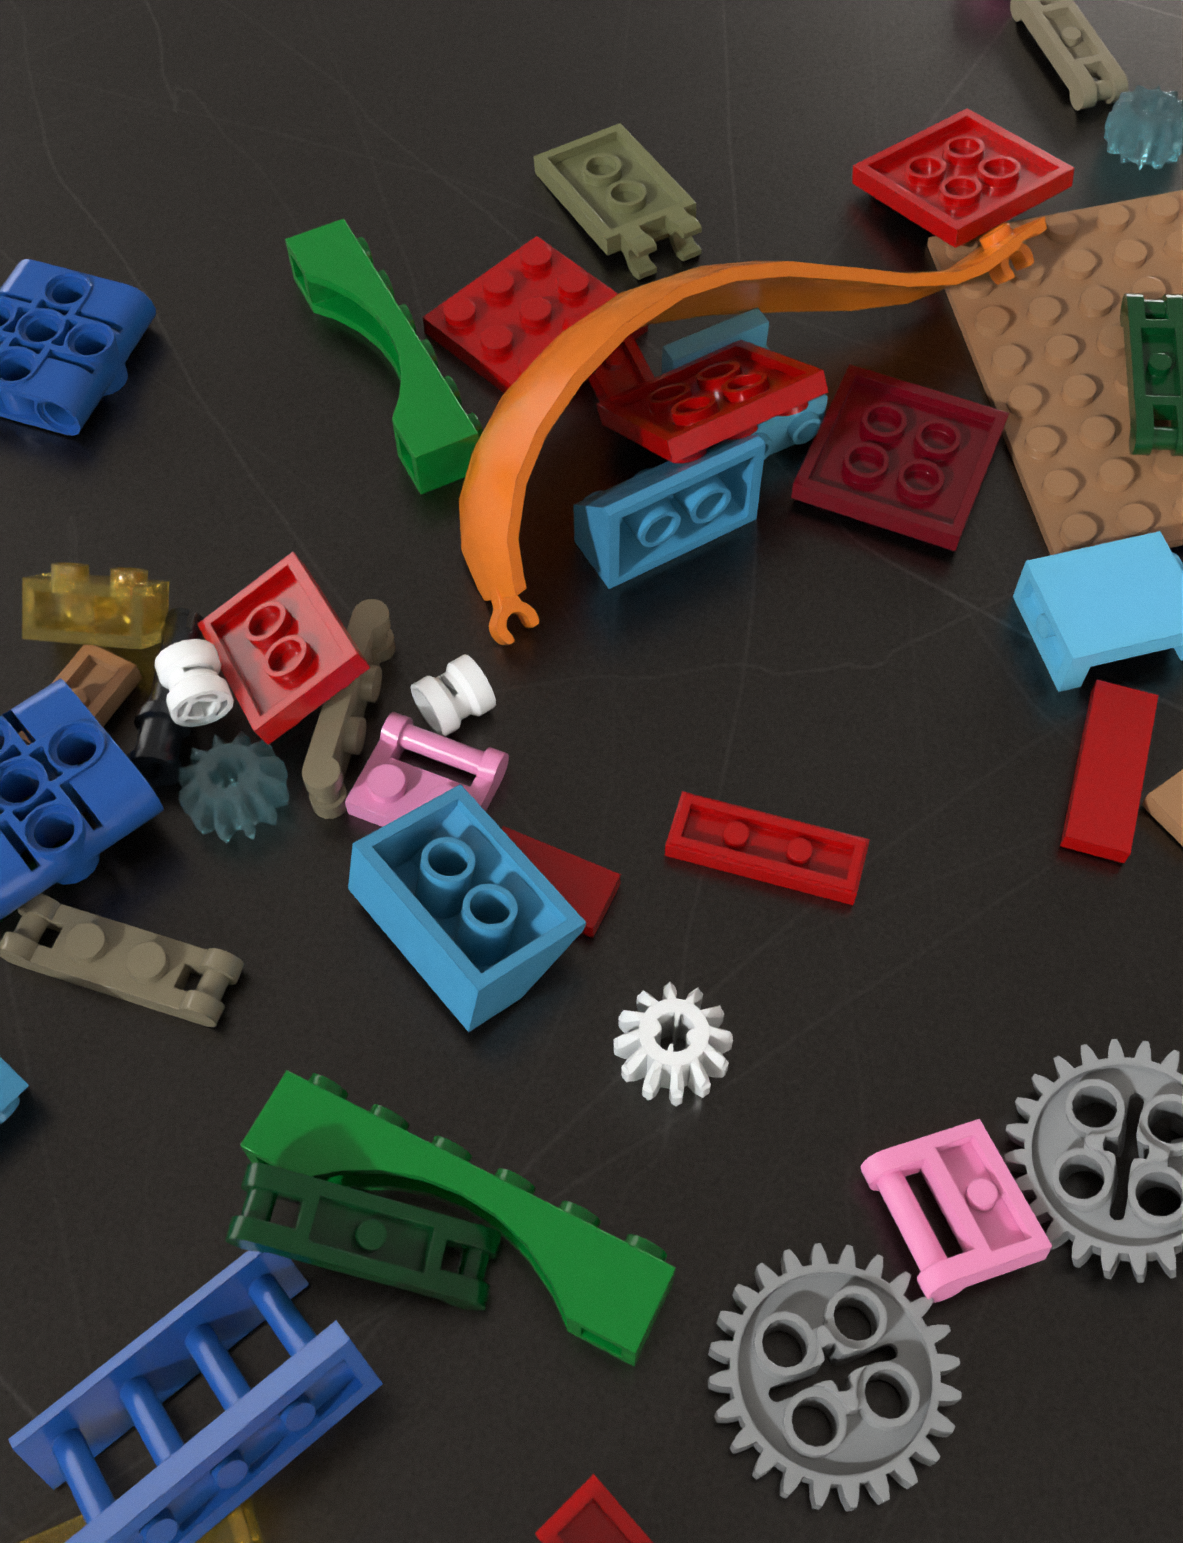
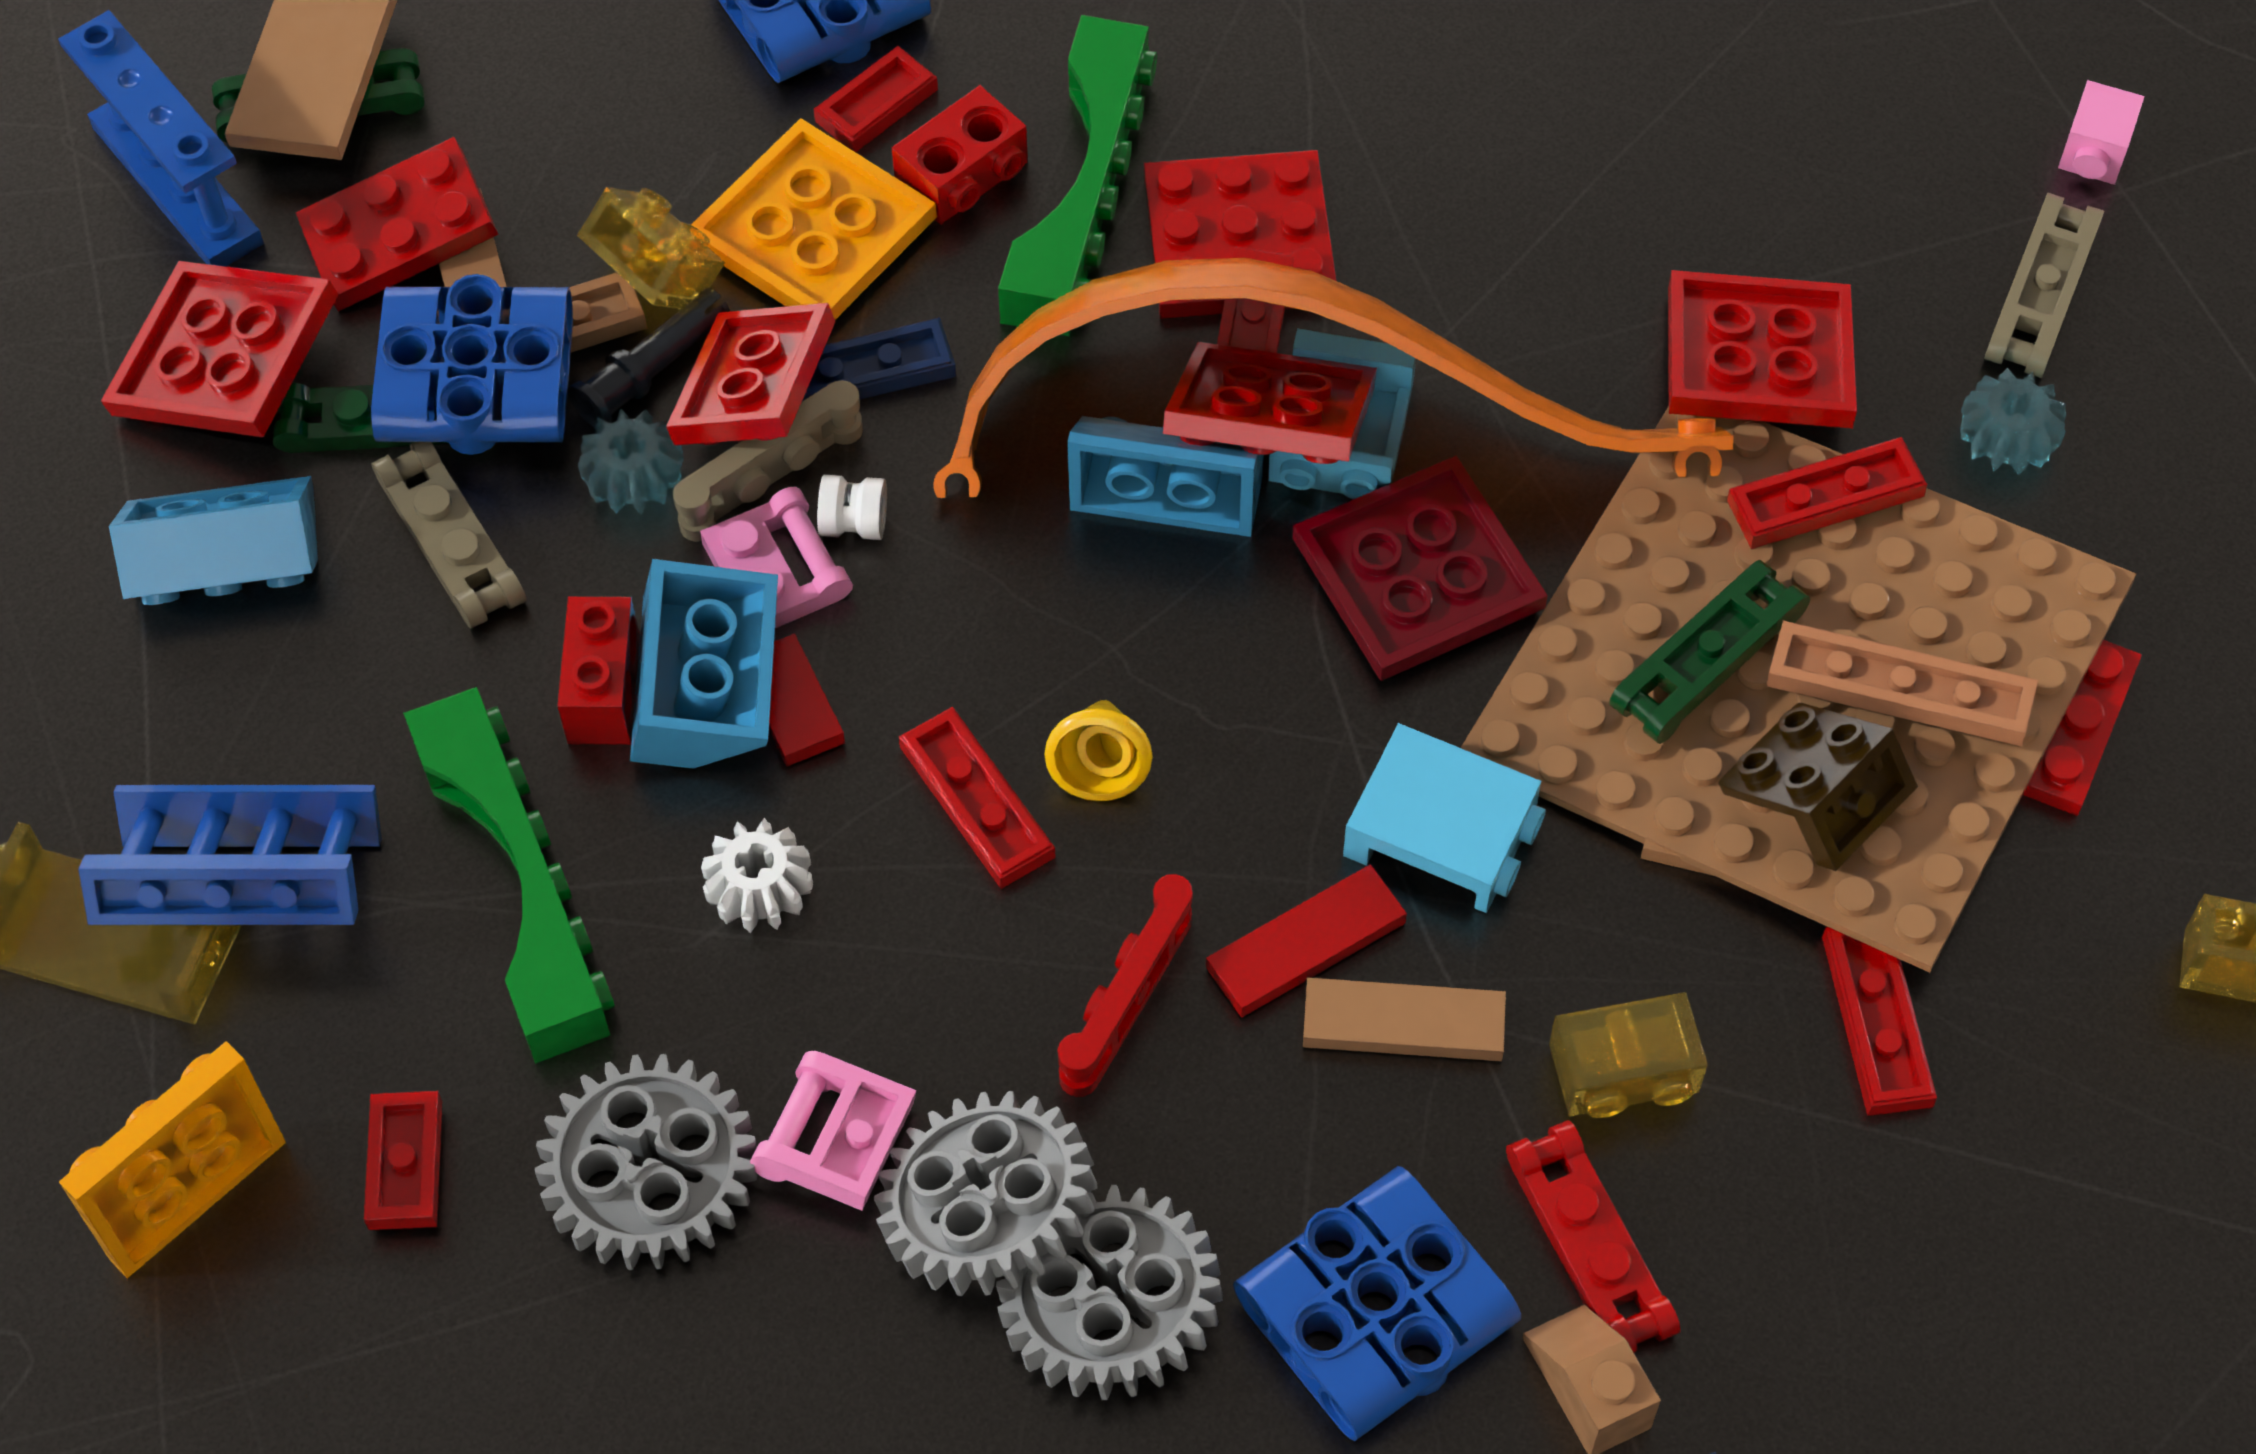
camera: 40 degrees right, 0 degrees up
white wheel [154,639,234,727] -> none
dark green plate [225,1163,502,1311] -> none
olive tile [534,123,702,280] -> none
none -> red brick [557,596,640,745]
none -> light orange plate [686,118,937,320]
none -> dark blue tile [802,317,956,401]
none -> red tile [814,46,938,152]
none -> red brick [892,85,1028,225]
none -> yellow hat [1044,700,1153,801]
none -> red plate [1058,874,1193,1097]
none -> red tile [1727,437,1927,549]

